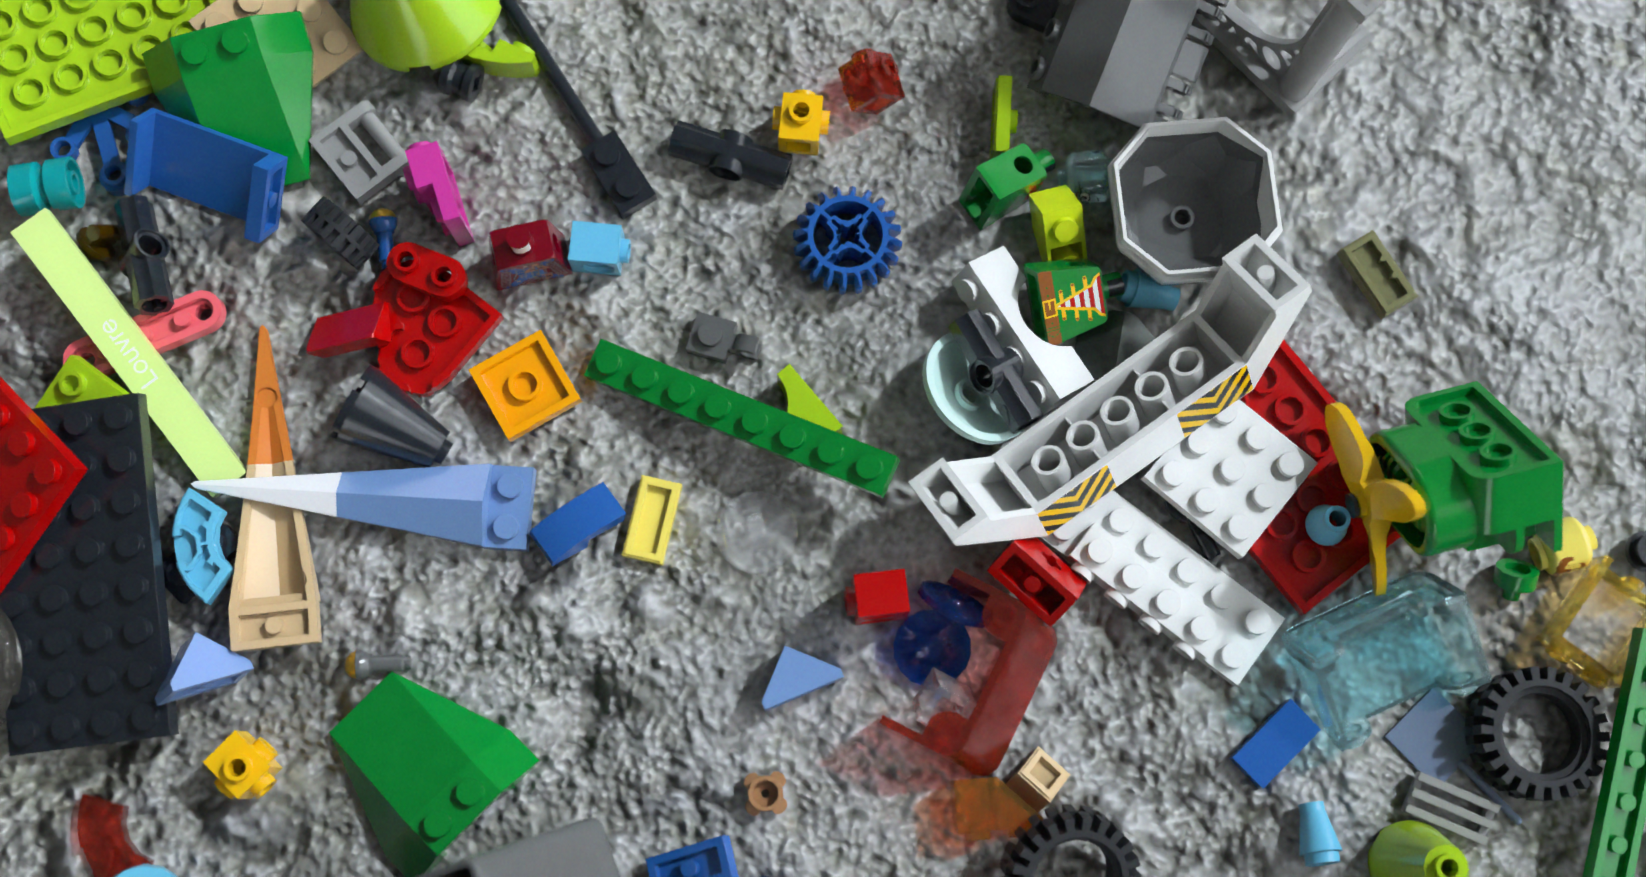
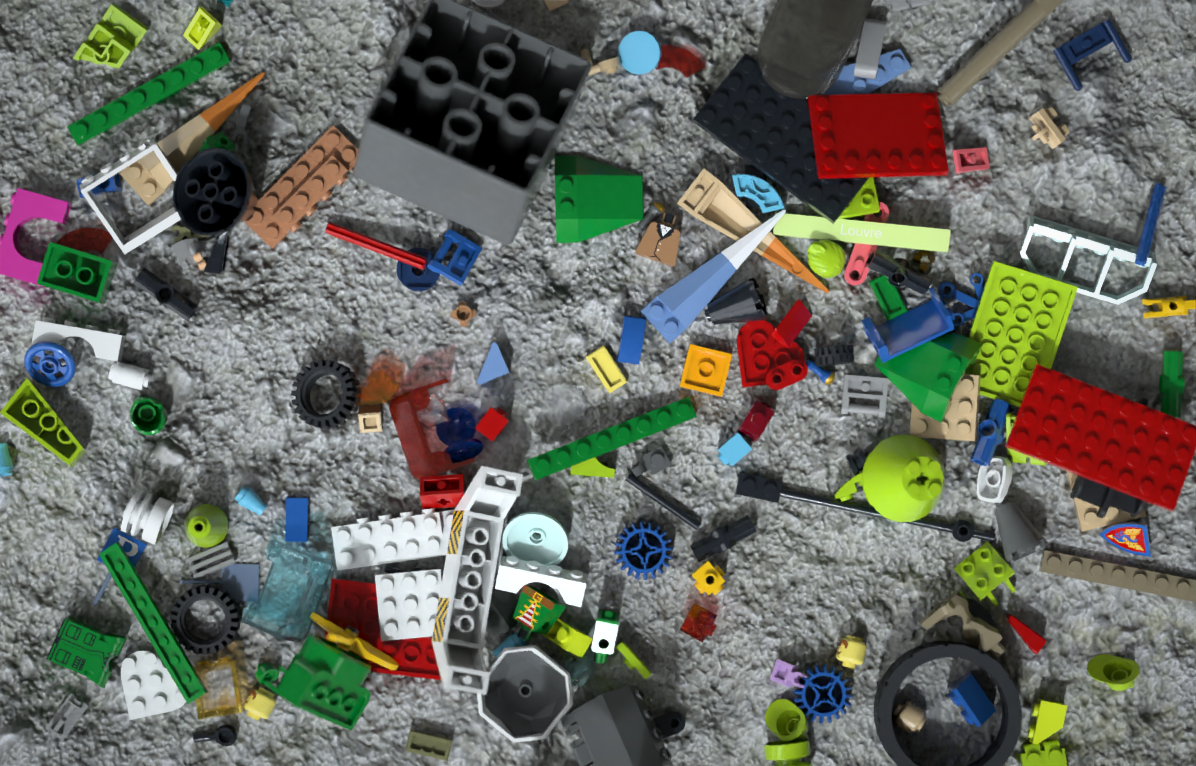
camera: 145 degrees right, 10 degrees up
teal wheel [7,156,86,217] -> none
slope [155,632,254,706] -> none
yellow brick [203,730,283,799] -> none
dark pink plate [403,141,475,247] -> none
black piece [948,308,1044,434] -> none
medium azure cone [1305,504,1351,546] -> none
none -> black bar [625,473,701,530]
none -> medium nougat torso [635,212,681,267]
none -> lime hair [807,239,846,278]
none -> green tile [868,275,907,321]

